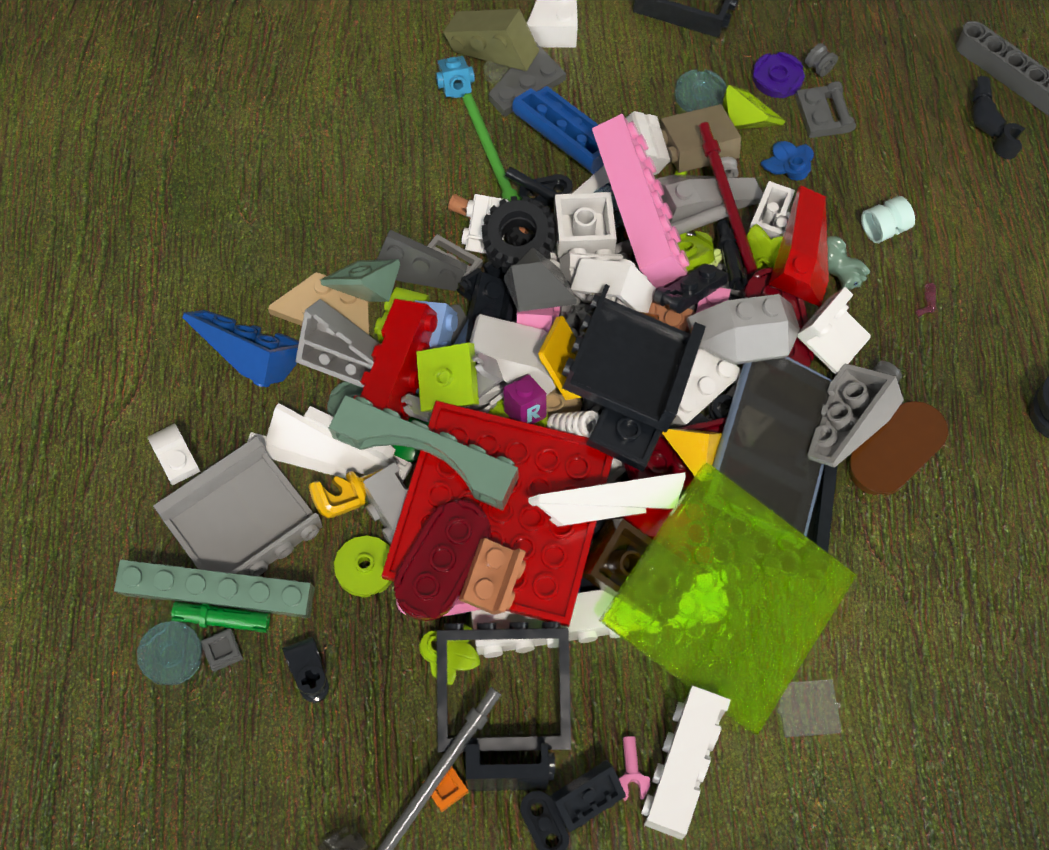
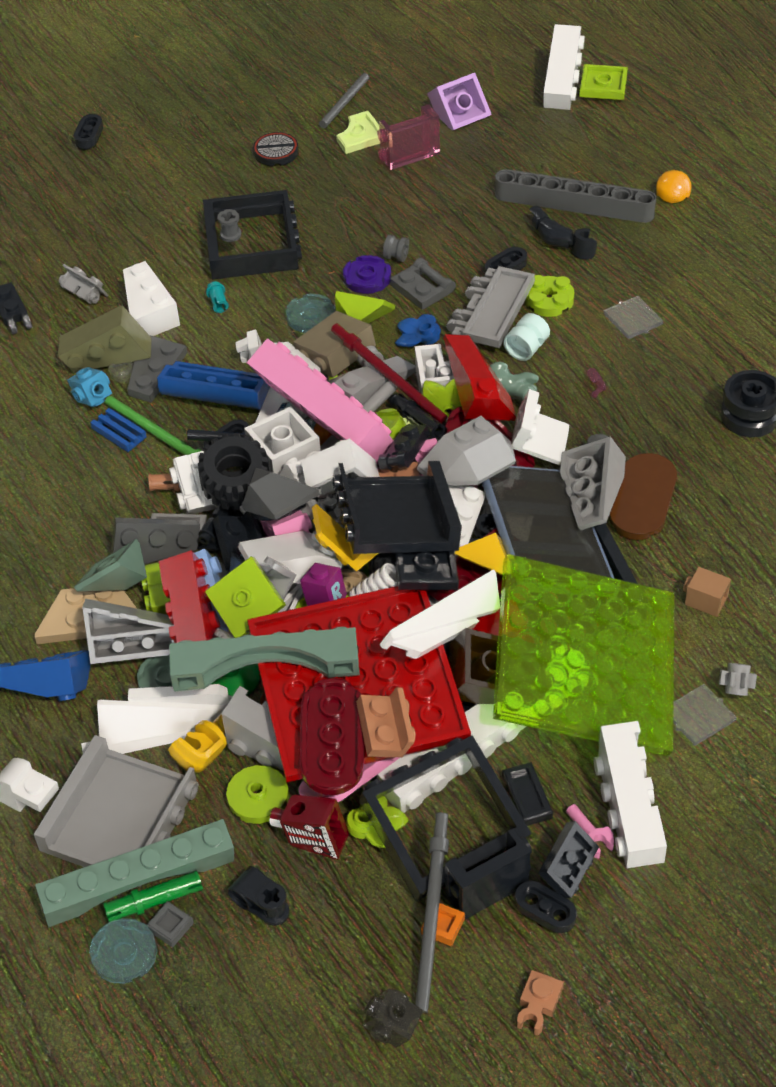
camera: 25 degrees left, 15 degrees down
none -> blue tile [90,408,147,452]
none -> teal pin [206,281,229,313]
none -> white tile [236,329,262,363]
none -> dark red torso [270,795,349,860]
none -> light grey hinge [446,266,535,348]
none -> black plate [485,247,527,273]
none -> black tile [502,762,553,826]
none -> lime plate [525,275,574,317]
none -> clear piece [604,296,663,339]
none -> medium nougat brick [683,567,731,617]
none -> light grey gear [719,663,757,696]

